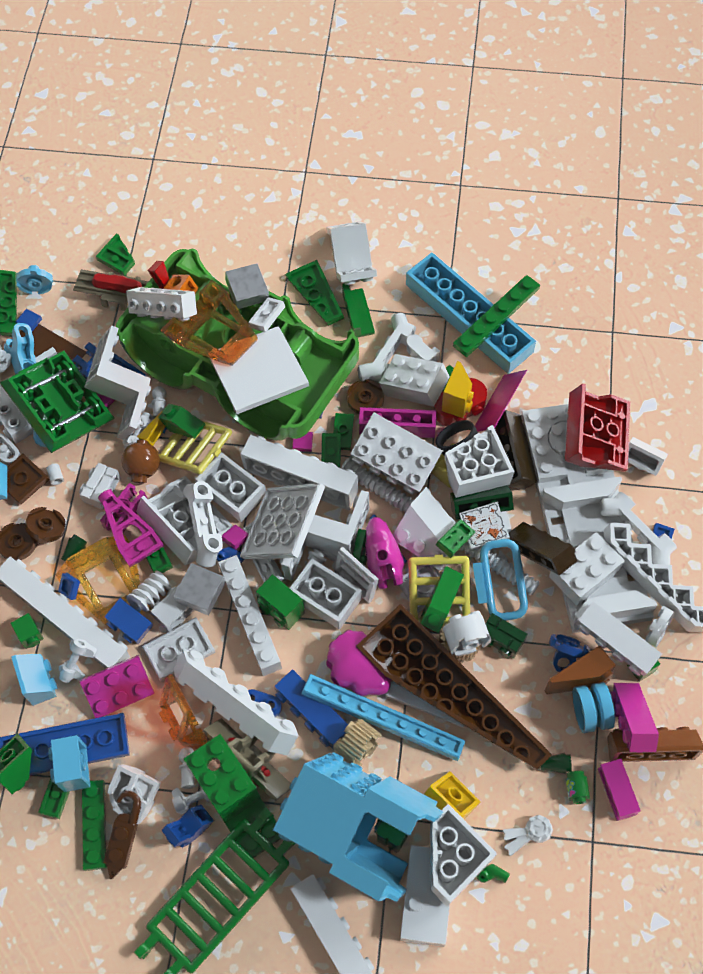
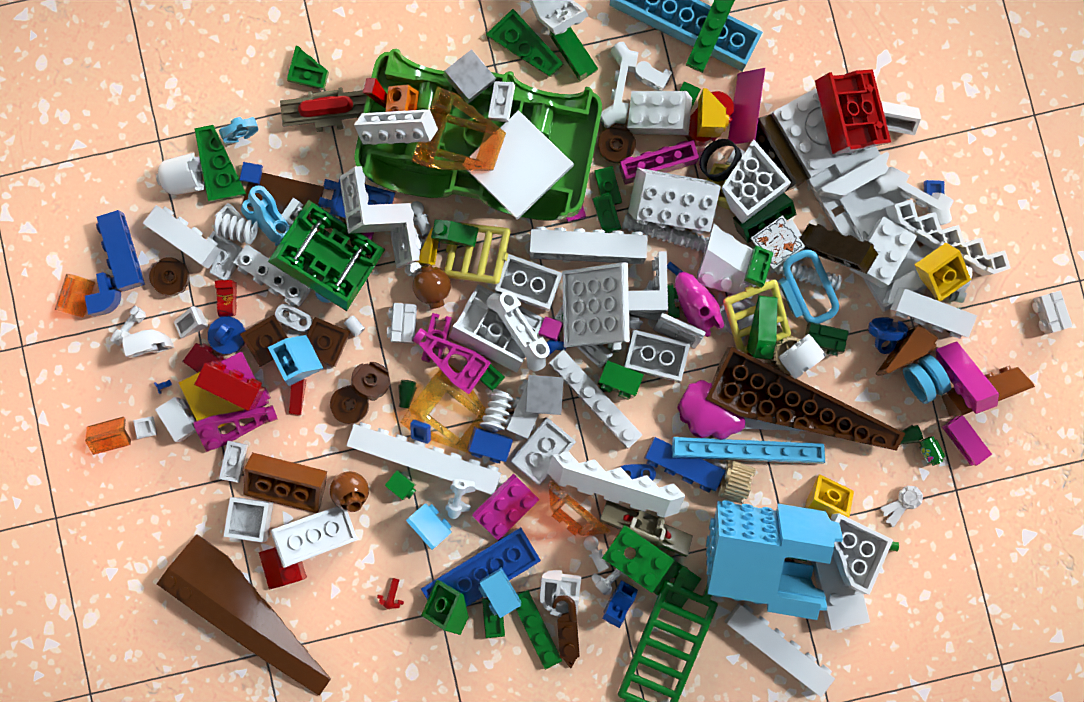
camera: 25 degrees left, 20 degrees up
none -> yellow slope [914,243,971,301]

